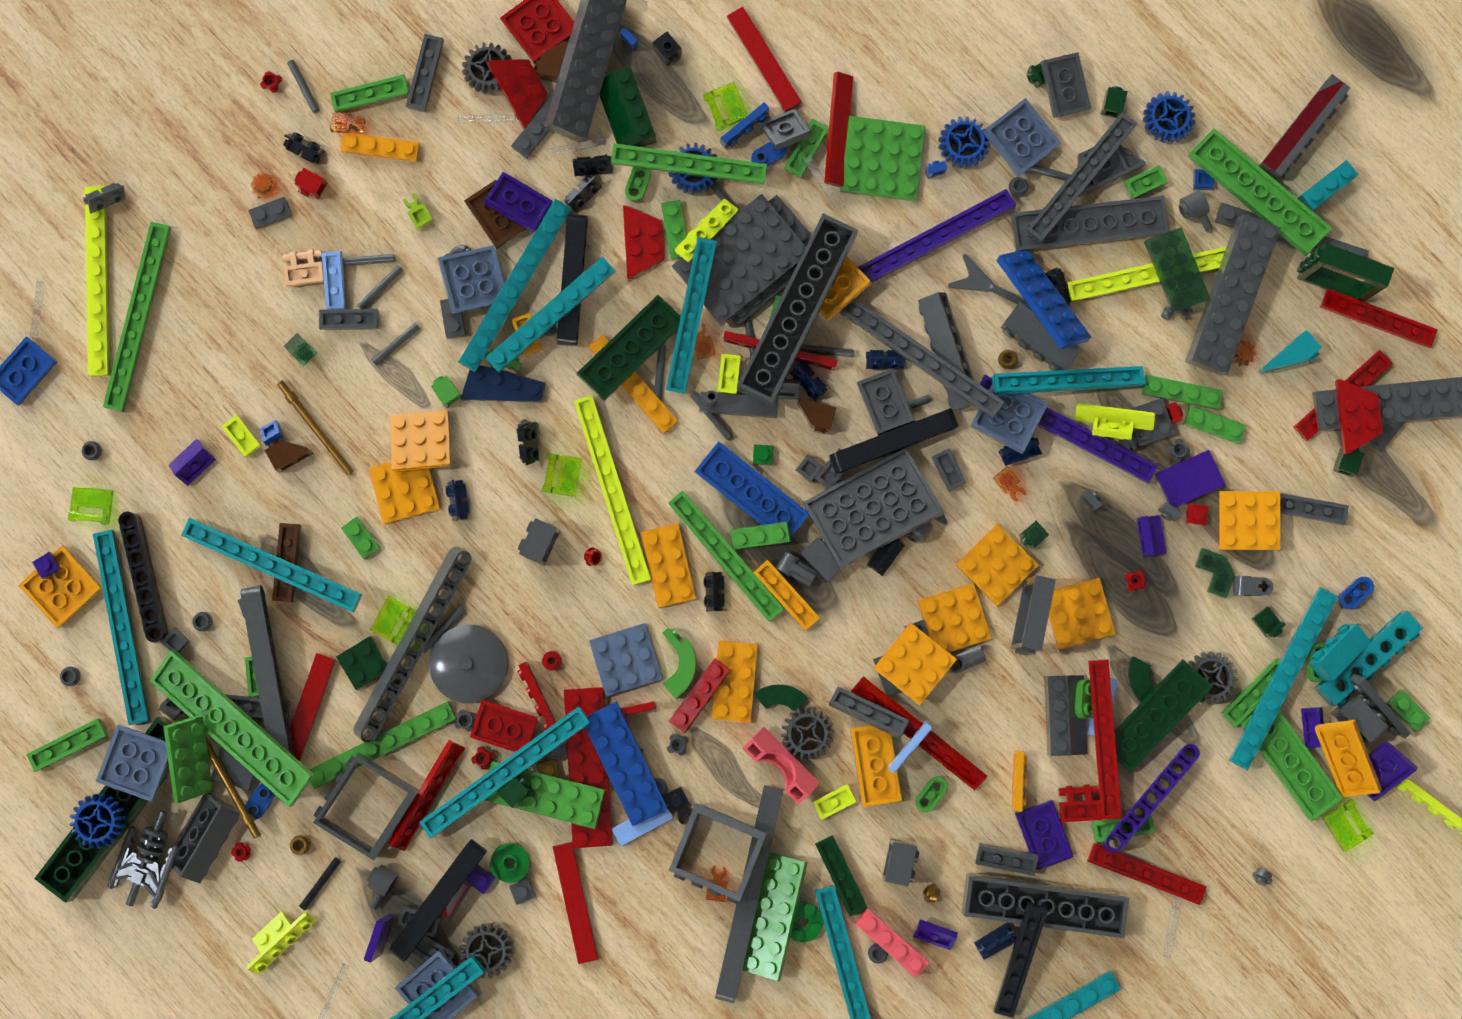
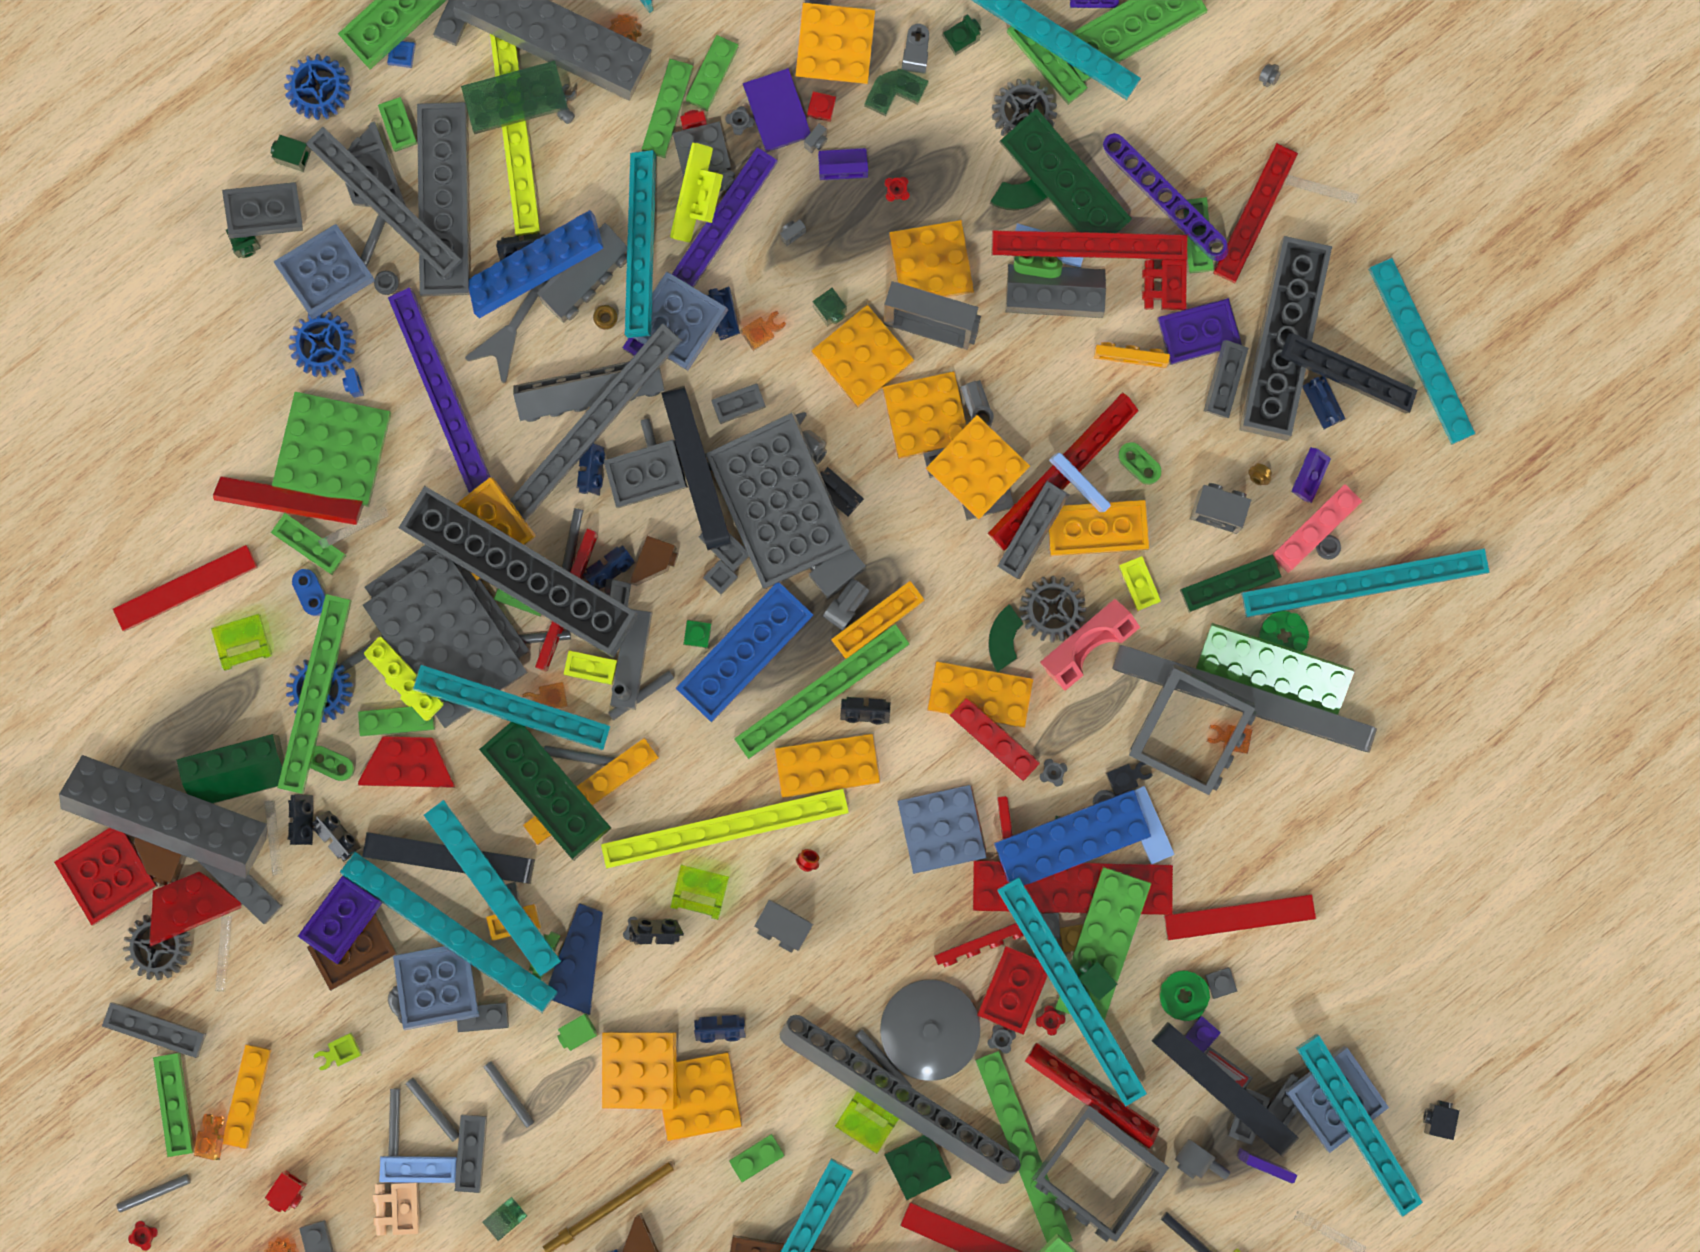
camera: 85 degrees left, 0 degrees up
black hinge [283,132,325,164] -> none
dark grey gear [460,923,514,978] -> none
red plate [542,651,562,671] -> none
blue tile [619,28,638,51] -> none
black brick [652,31,682,66] -> none
bright green arch [662,628,696,699] -> none
blue plate [720,102,769,149] -> none
bright green plate [730,521,791,549] -> none
dark grey plate [760,109,811,151] -> none
dark grey piece [1179,190,1213,232] -> none

